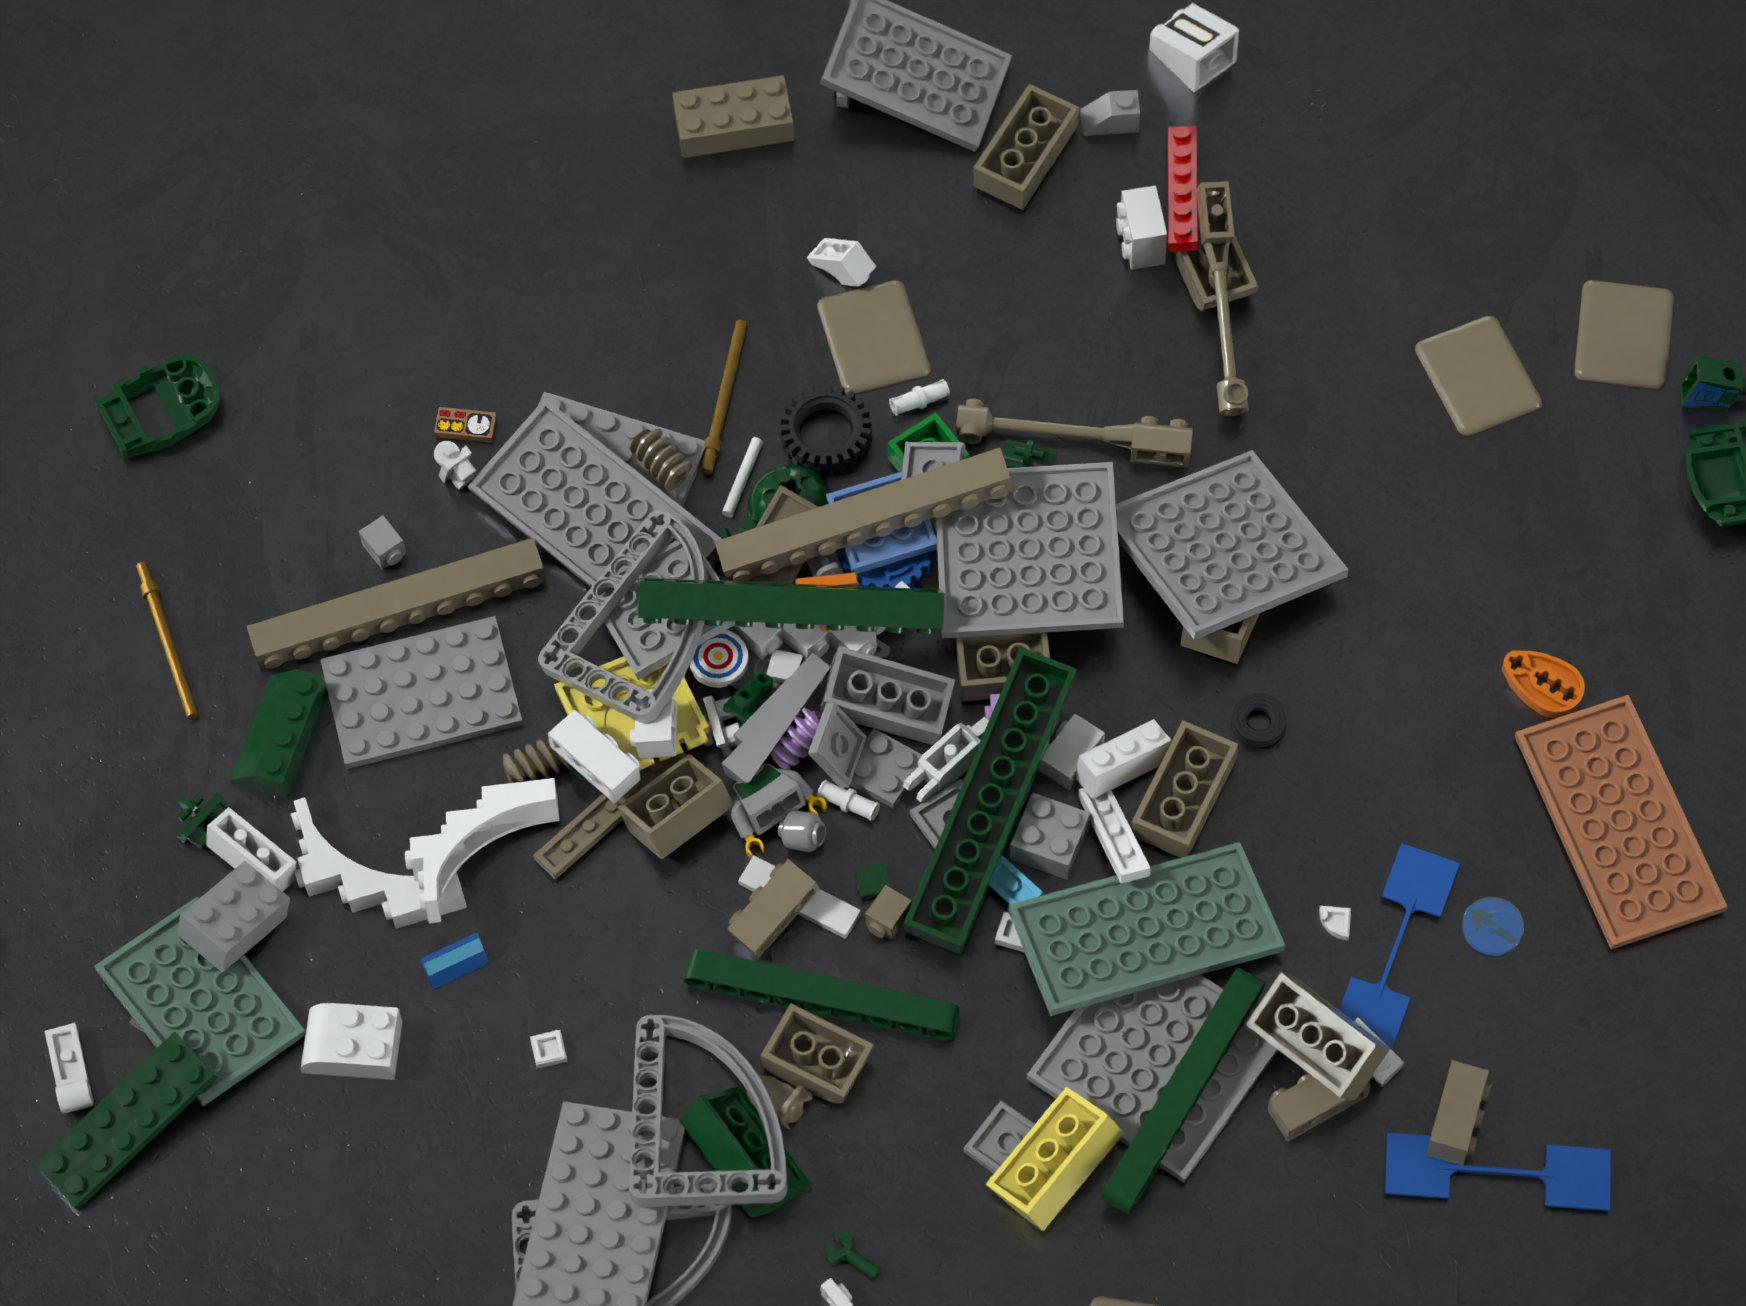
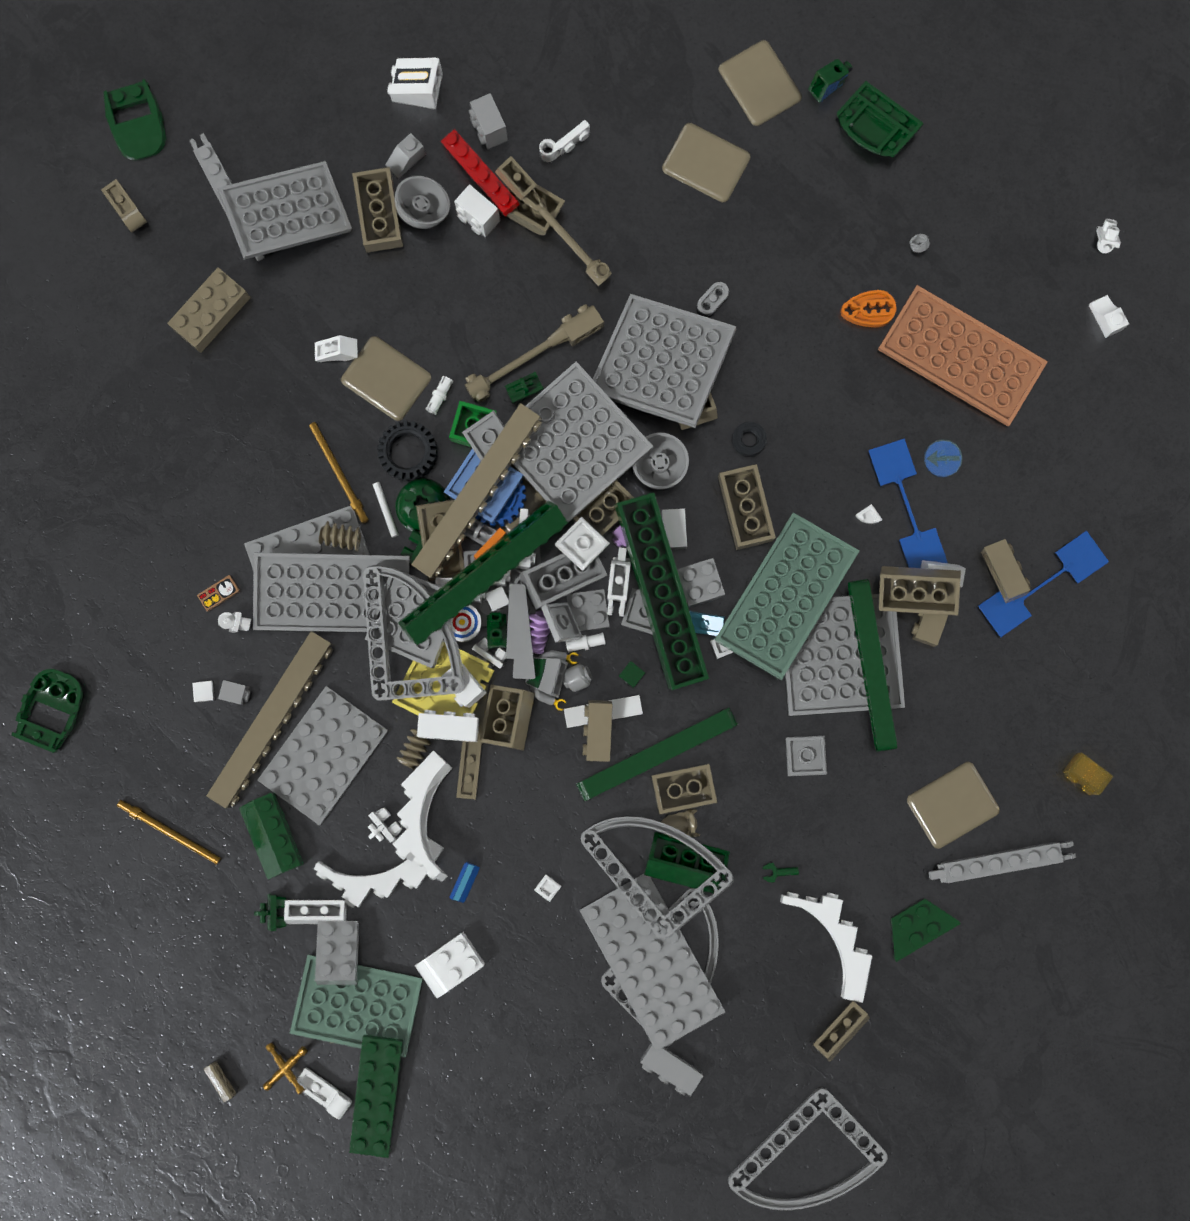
camera: 40 degrees left, 20 degrees up
dark tan brick [865,885,912,941] -> none
light yellow slope [986,1087,1124,1231] -> none
white brick [1075,719,1171,799] -> none
white plate [1078,788,1150,883] -> none
none -> white tile [192,681,215,702]
none -> pearl gold piece [263,1043,307,1095]
none -> white hips [368,807,402,843]
none -> light grey piece [395,176,450,229]
none -> light grey brick [469,93,508,149]
none -> white plate [539,120,590,162]
none -> white tile [555,517,610,571]
none -> light grey piece [632,433,689,489]
none -> light grey plate [697,282,729,316]
none -> light grey tile [910,234,930,252]

